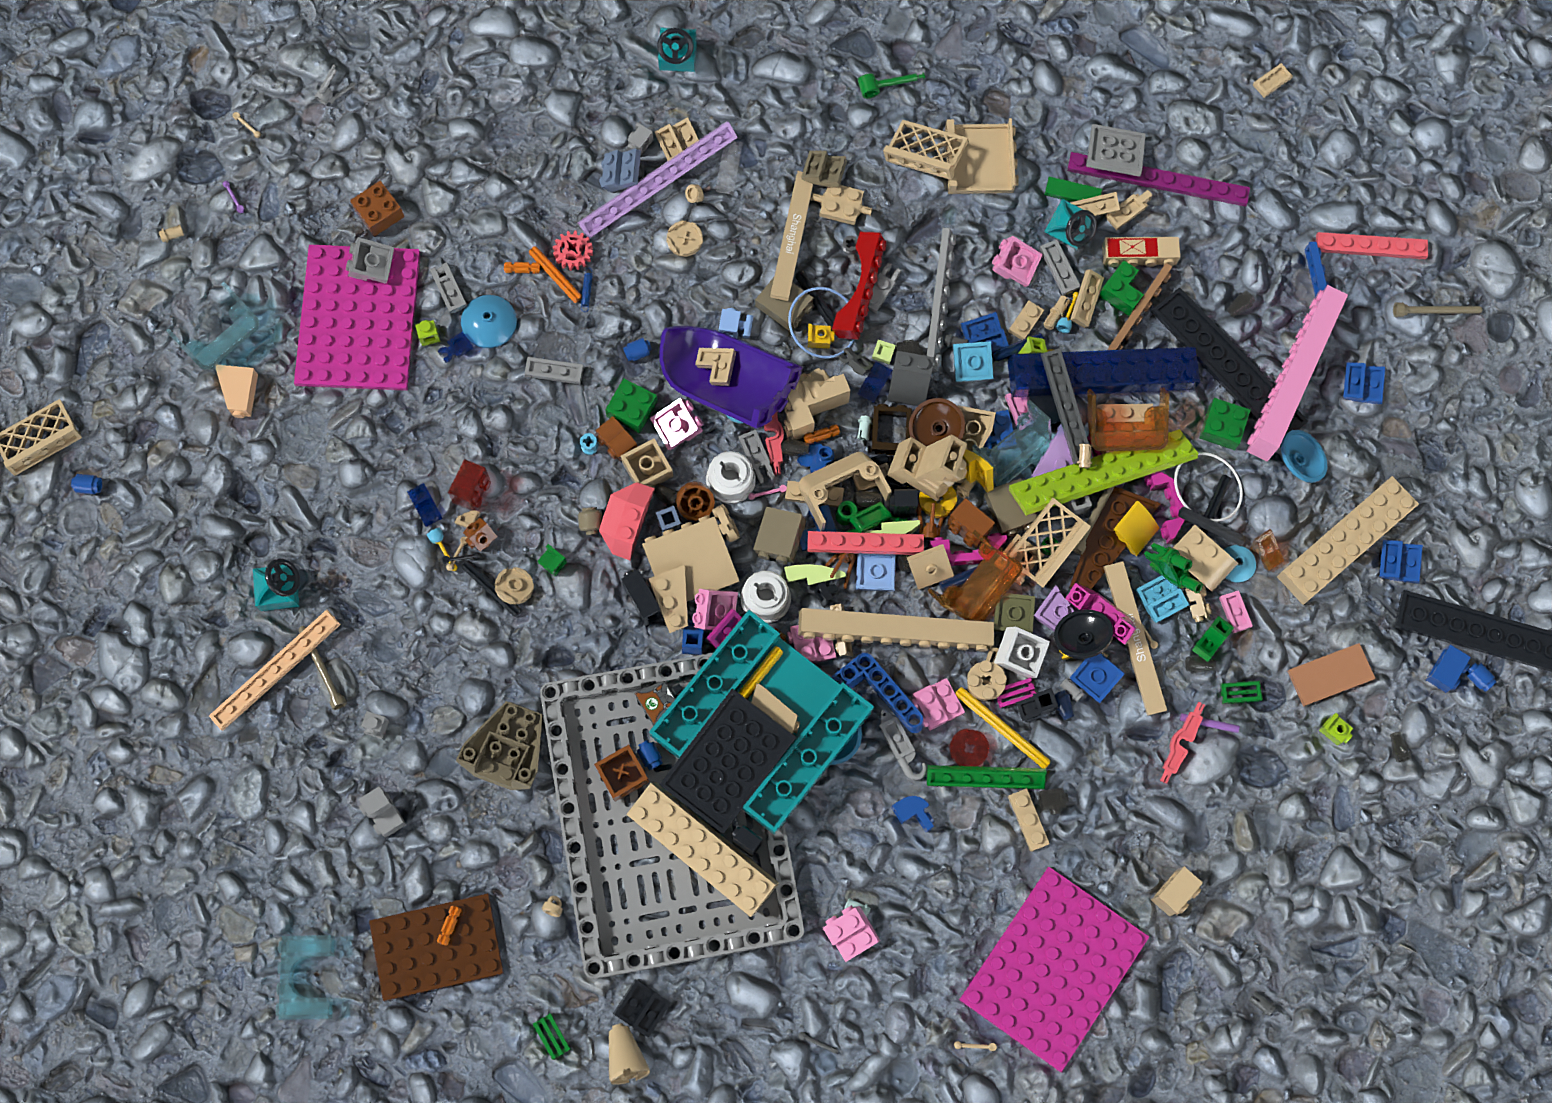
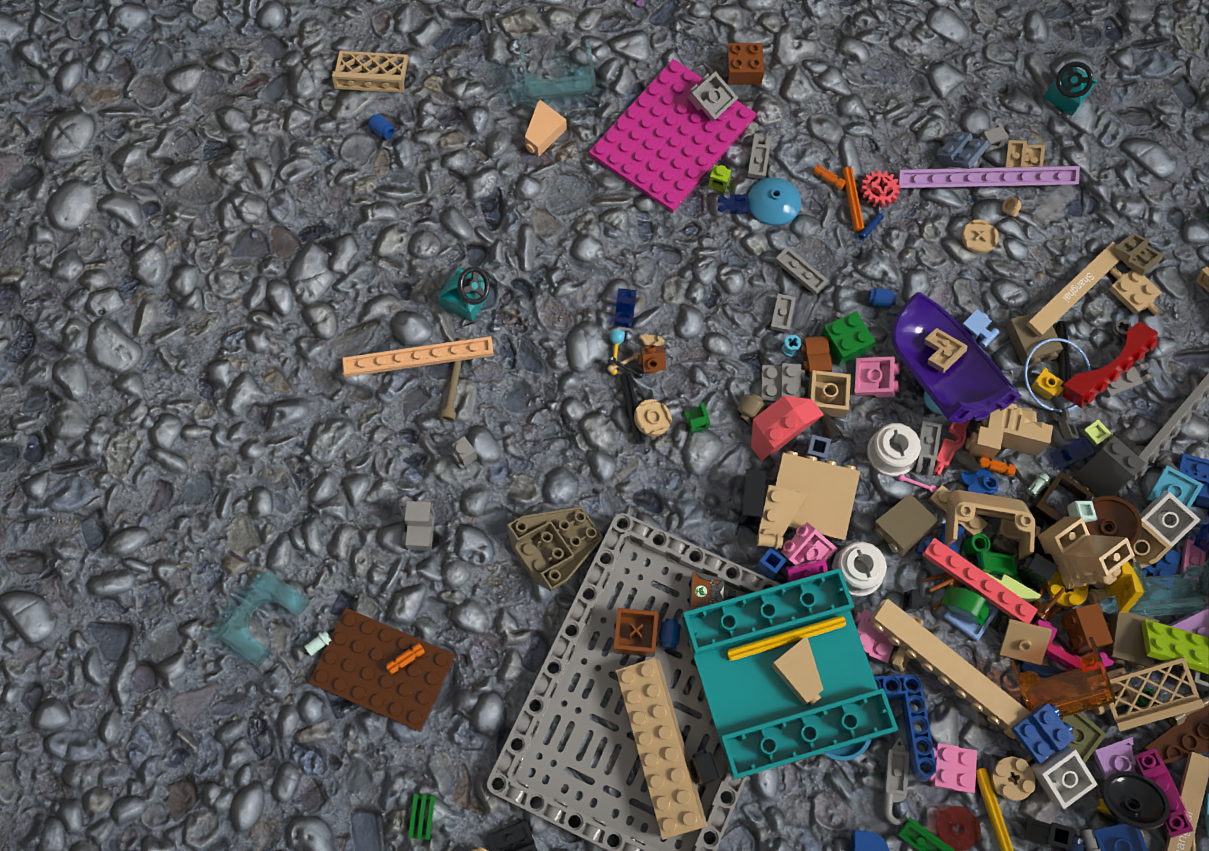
camera: 35 degrees right, 5 degrees down
clear red brick [448,459,491,511] -> none
tan tile [542,895,563,917] -> none
black plate [659,688,796,834] -> none
dark orange cylinder [676,481,715,521] -> none
tan plate [712,504,740,542] -> none
yellowish green slope [784,564,846,586] -> none
dark pink tile [996,678,1036,709] -> none
none -> light aqua pin [304,631,332,656]
none -> tan pin [757,533,783,550]
none -> light grey plate [761,363,805,403]
none -> light grey plate [770,293,796,333]
none -> green brick [941,586,990,626]
none -> blue plate [1011,703,1075,764]
none -> light aqua slope [1067,501,1097,522]
none -> white brick [1139,490,1200,547]

